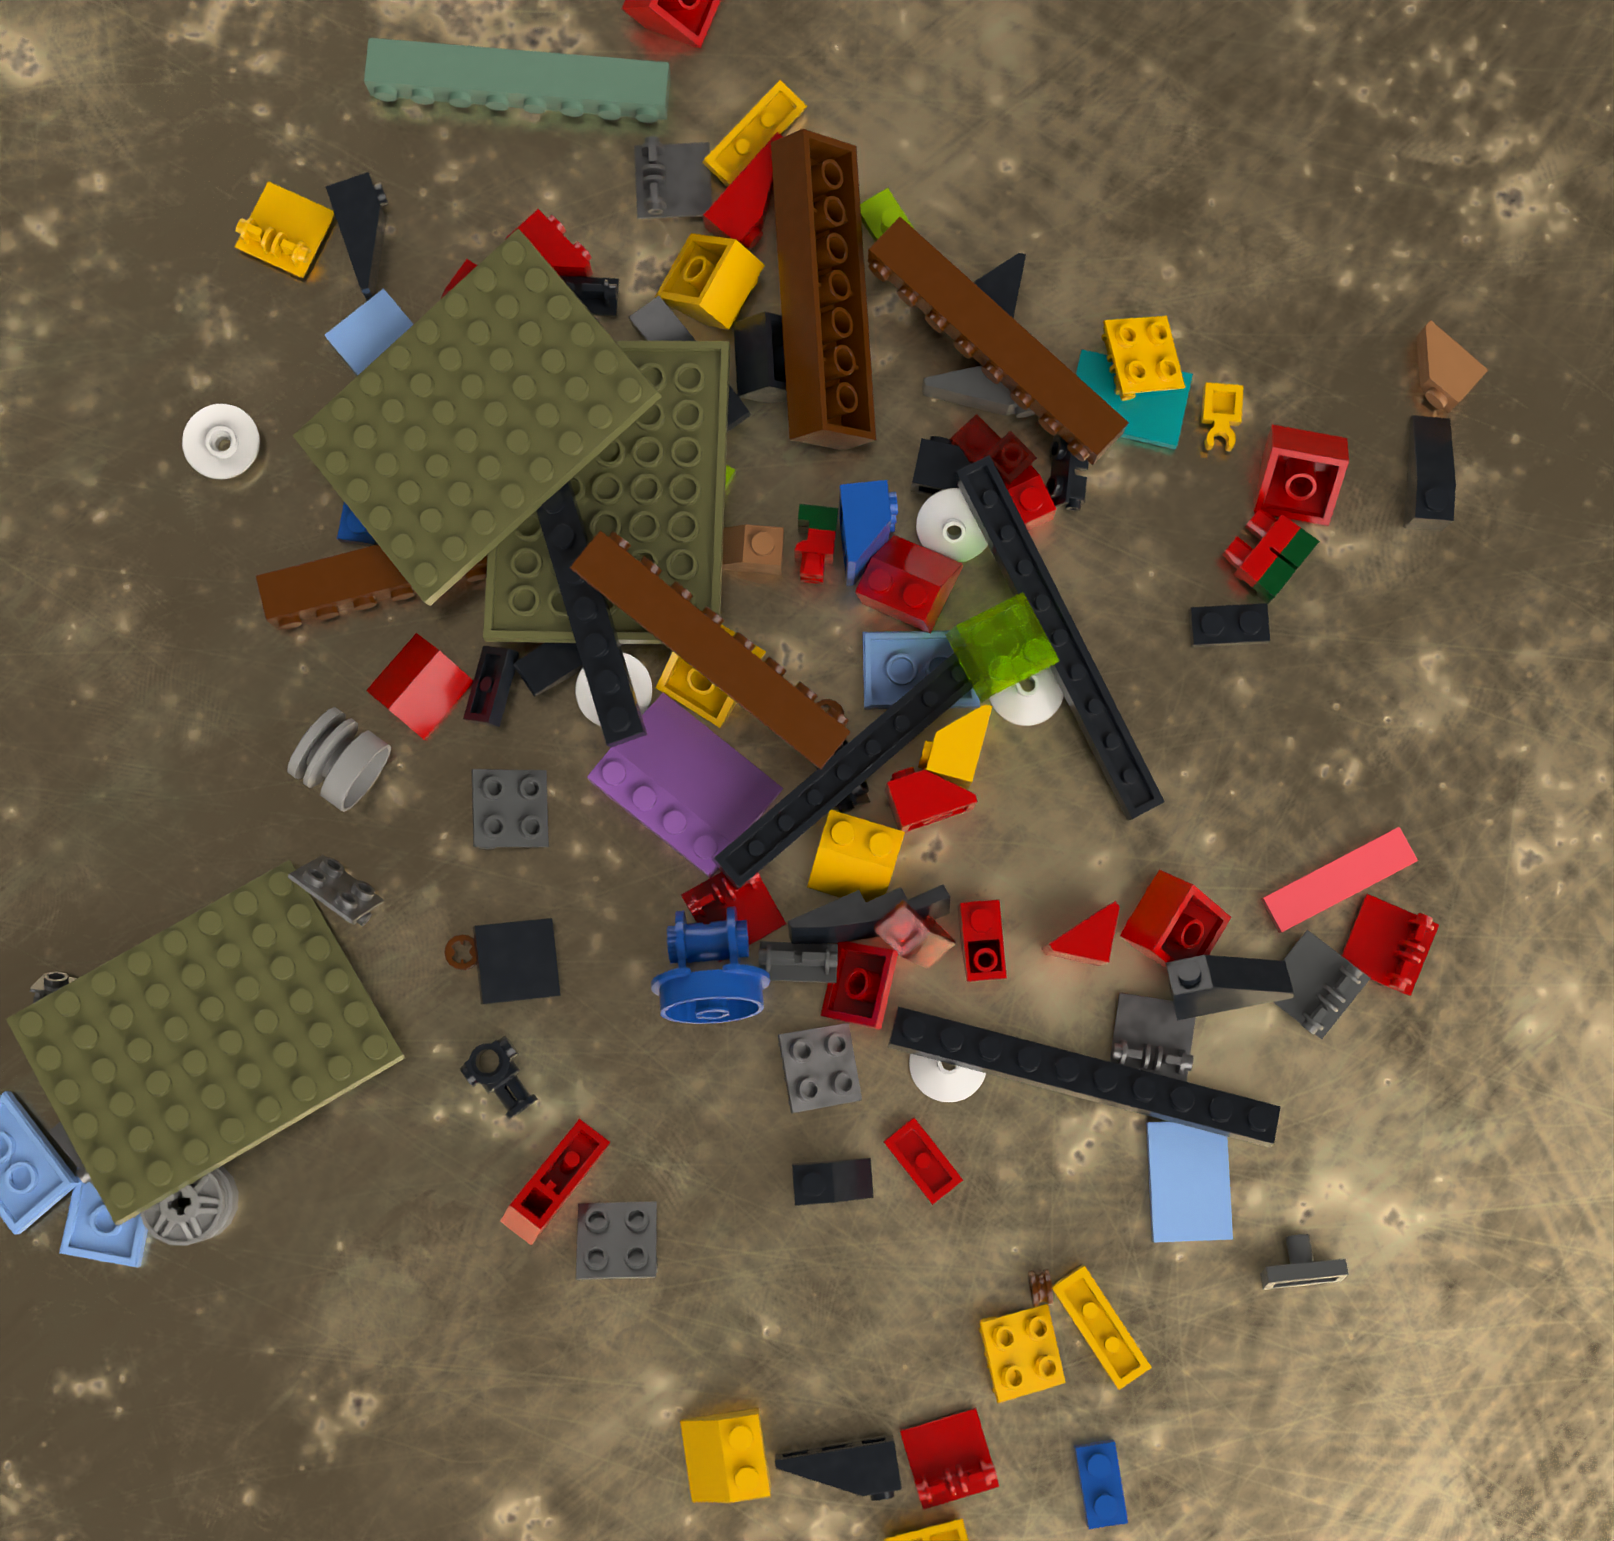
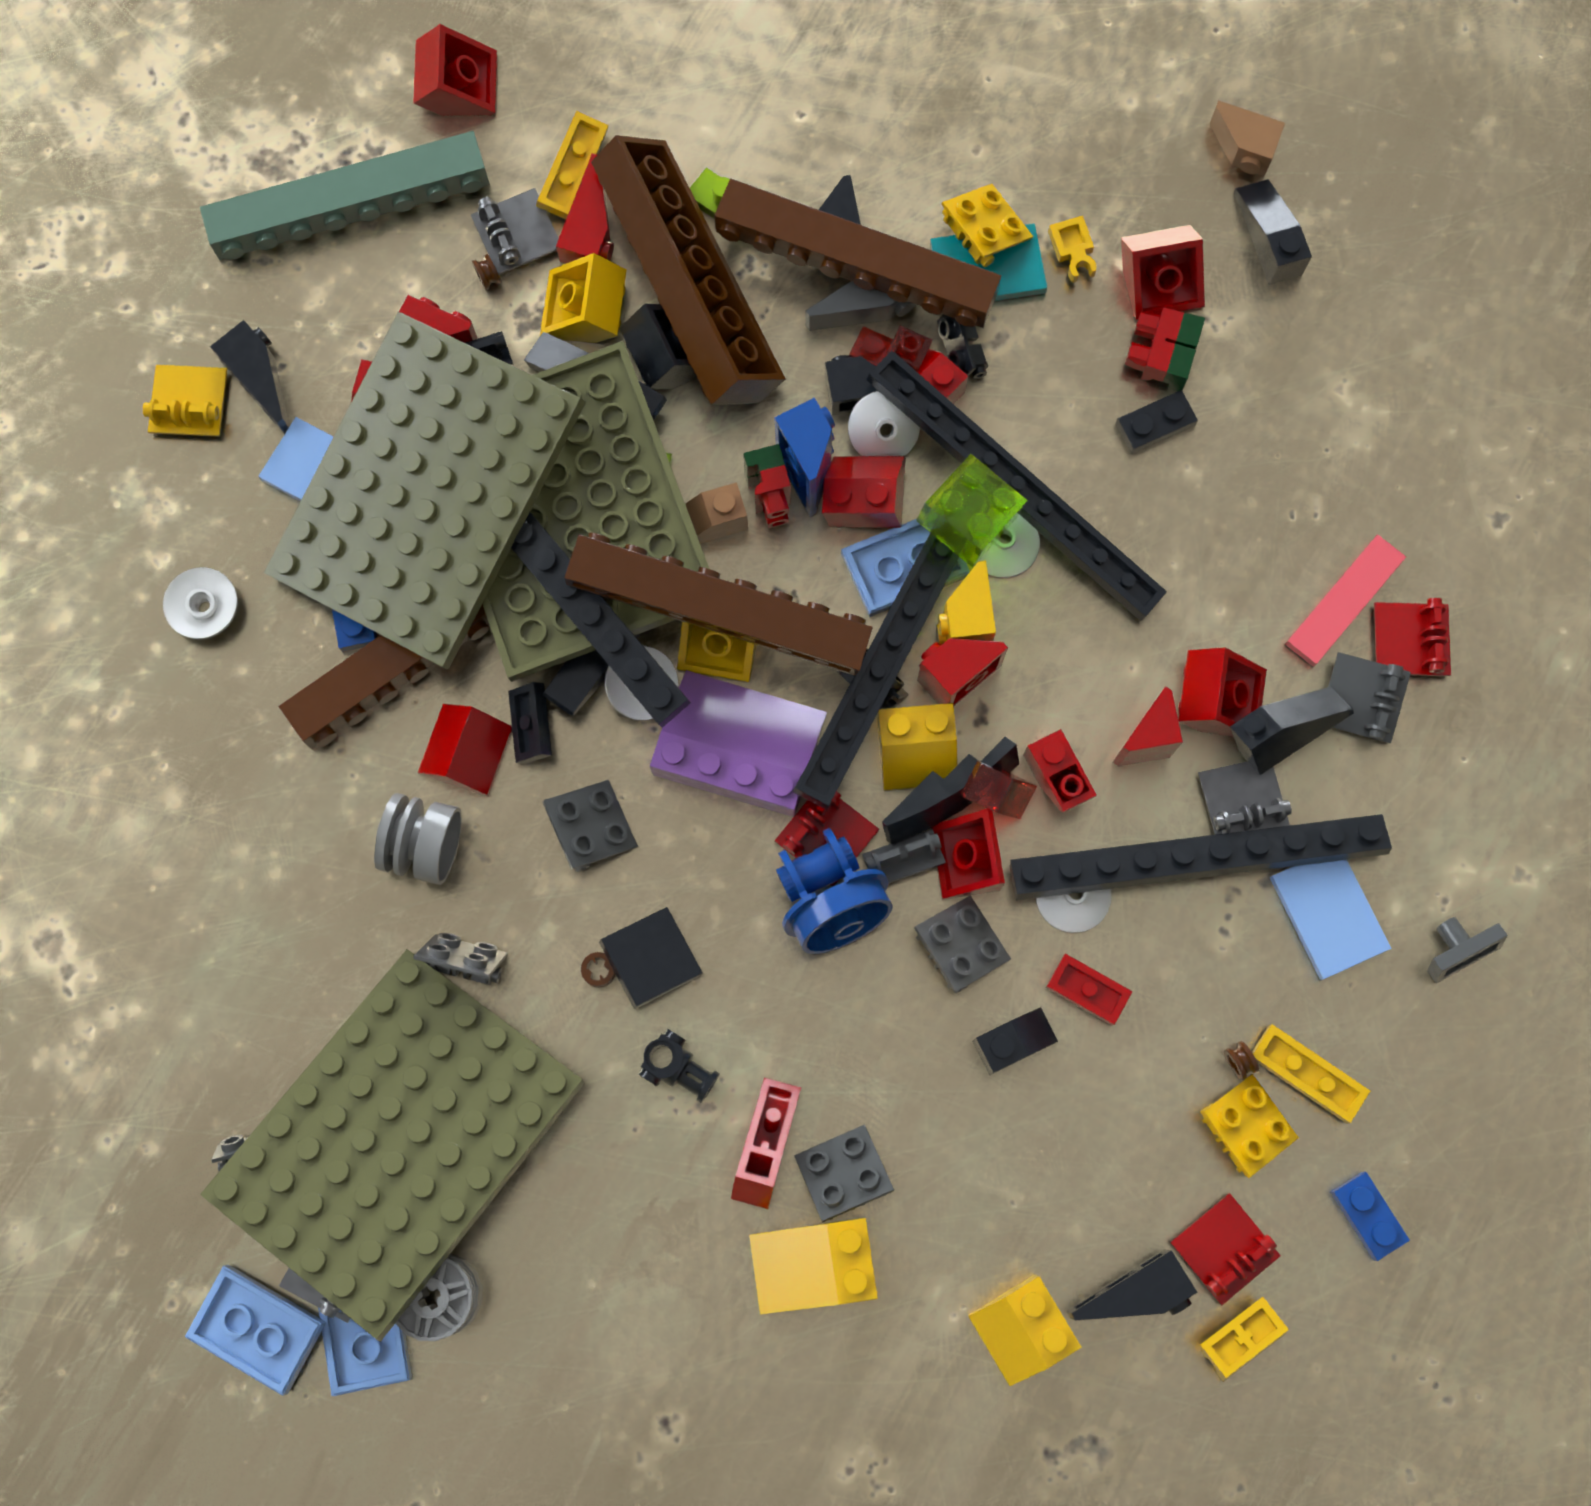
camera: 20 degrees left, 5 degrees down
none -> reddish brown bush [472,254,502,290]
none -> yellow slope [749,1217,878,1314]

